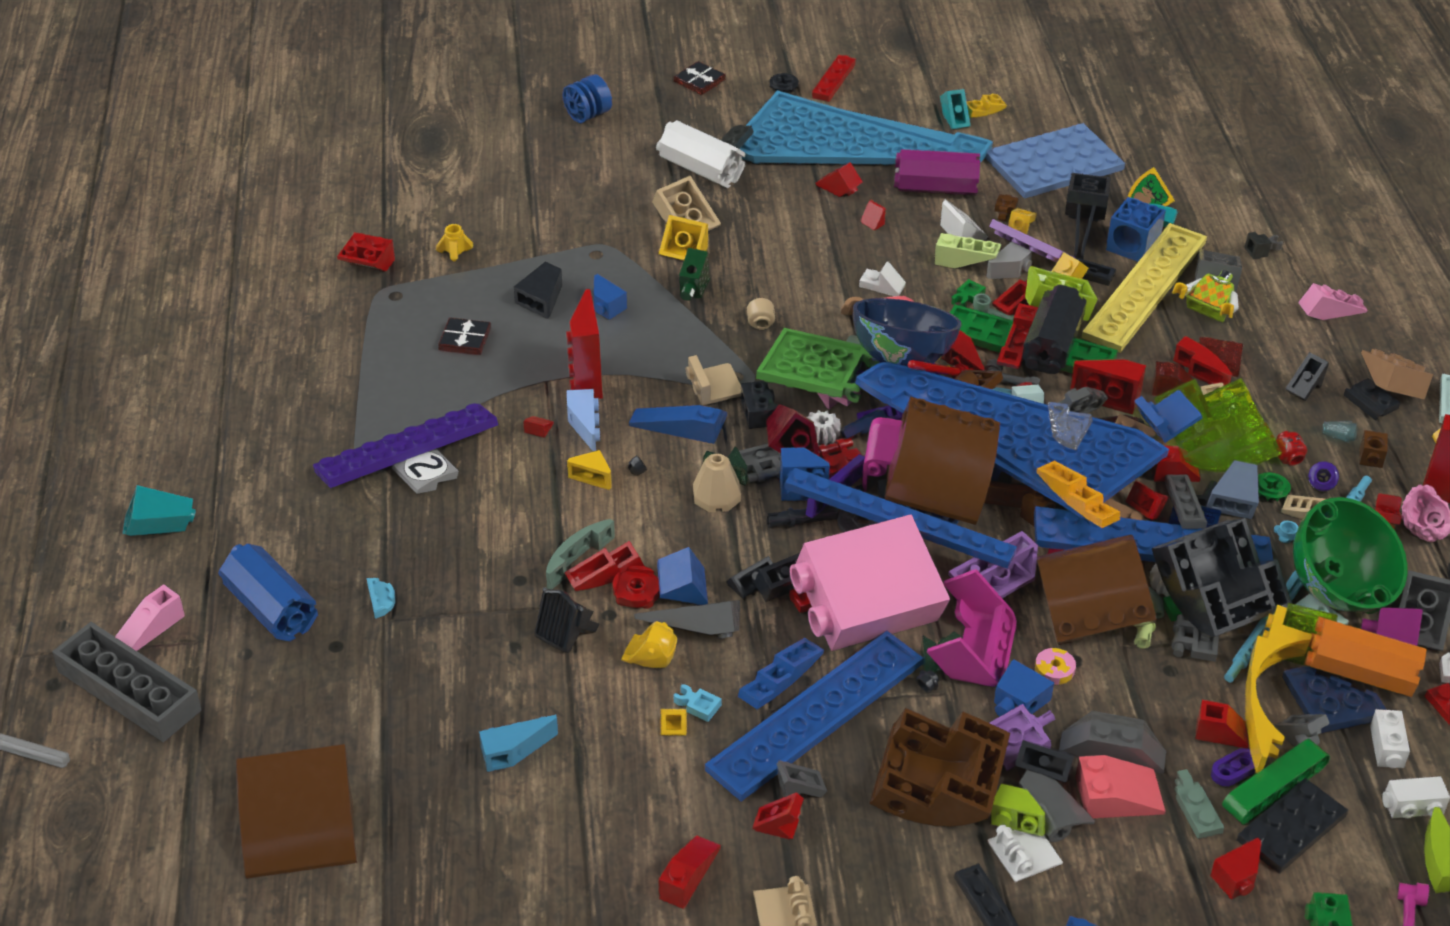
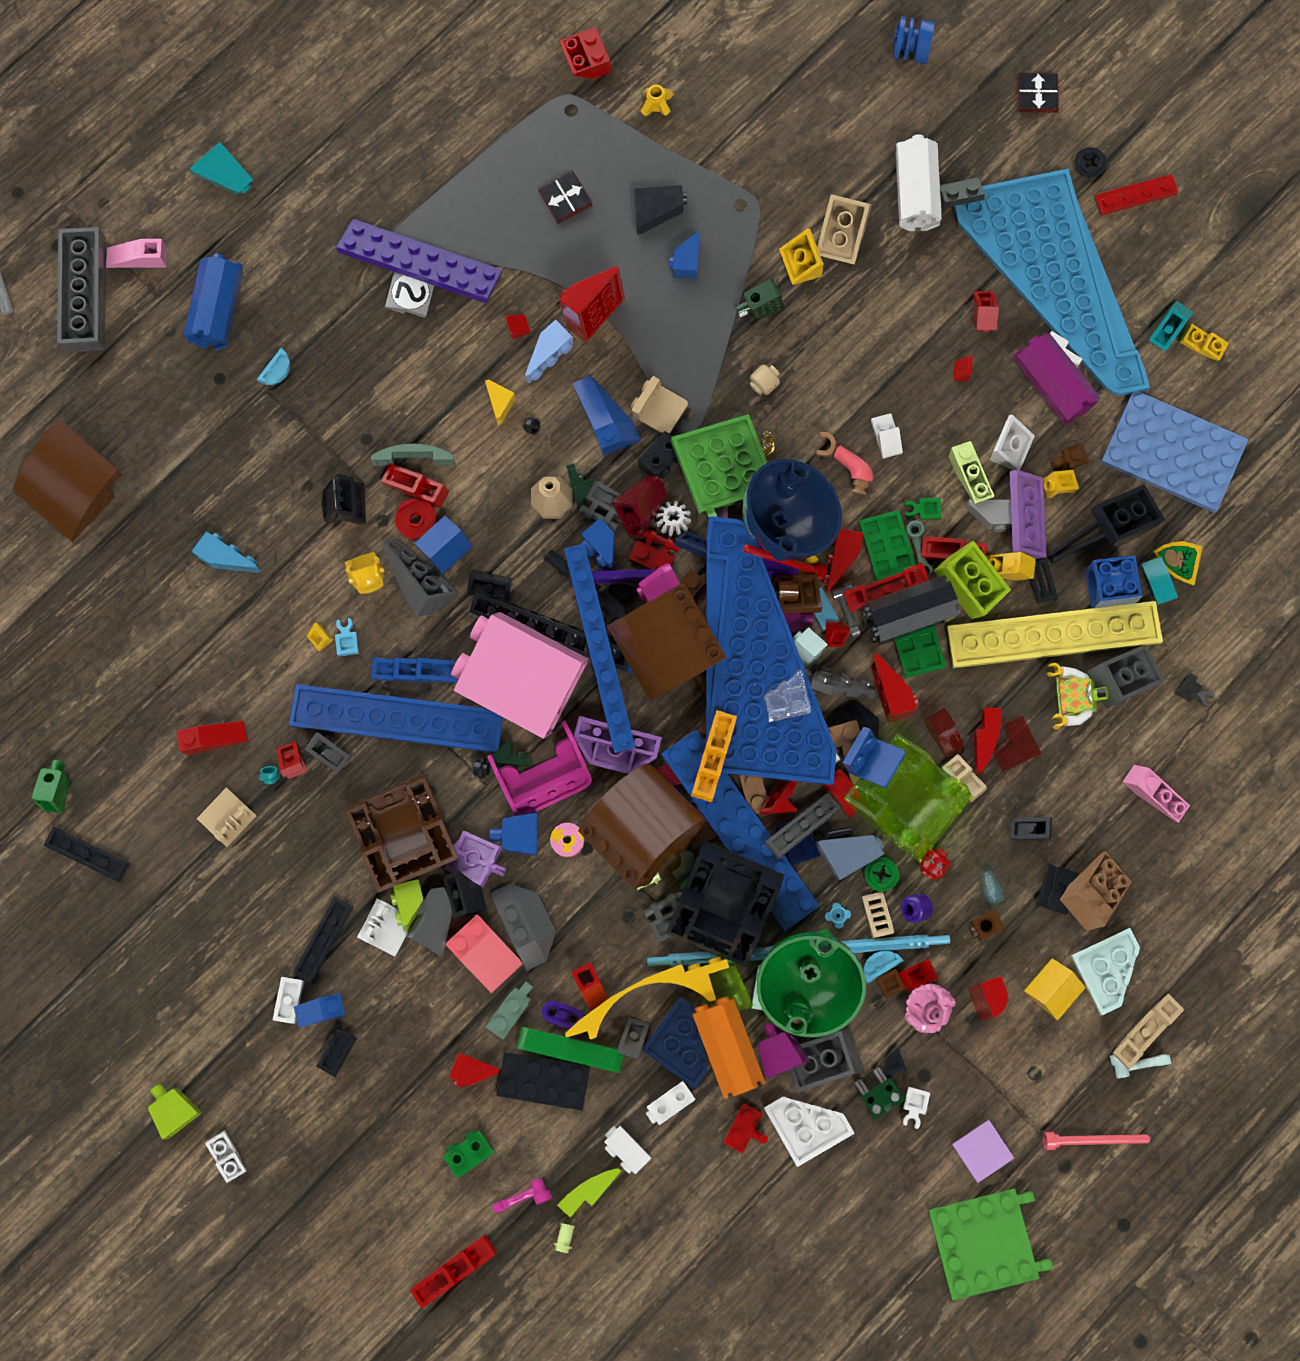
camera: 55 degrees right, 35 degrees up
none -> teal plate [259,766,280,784]

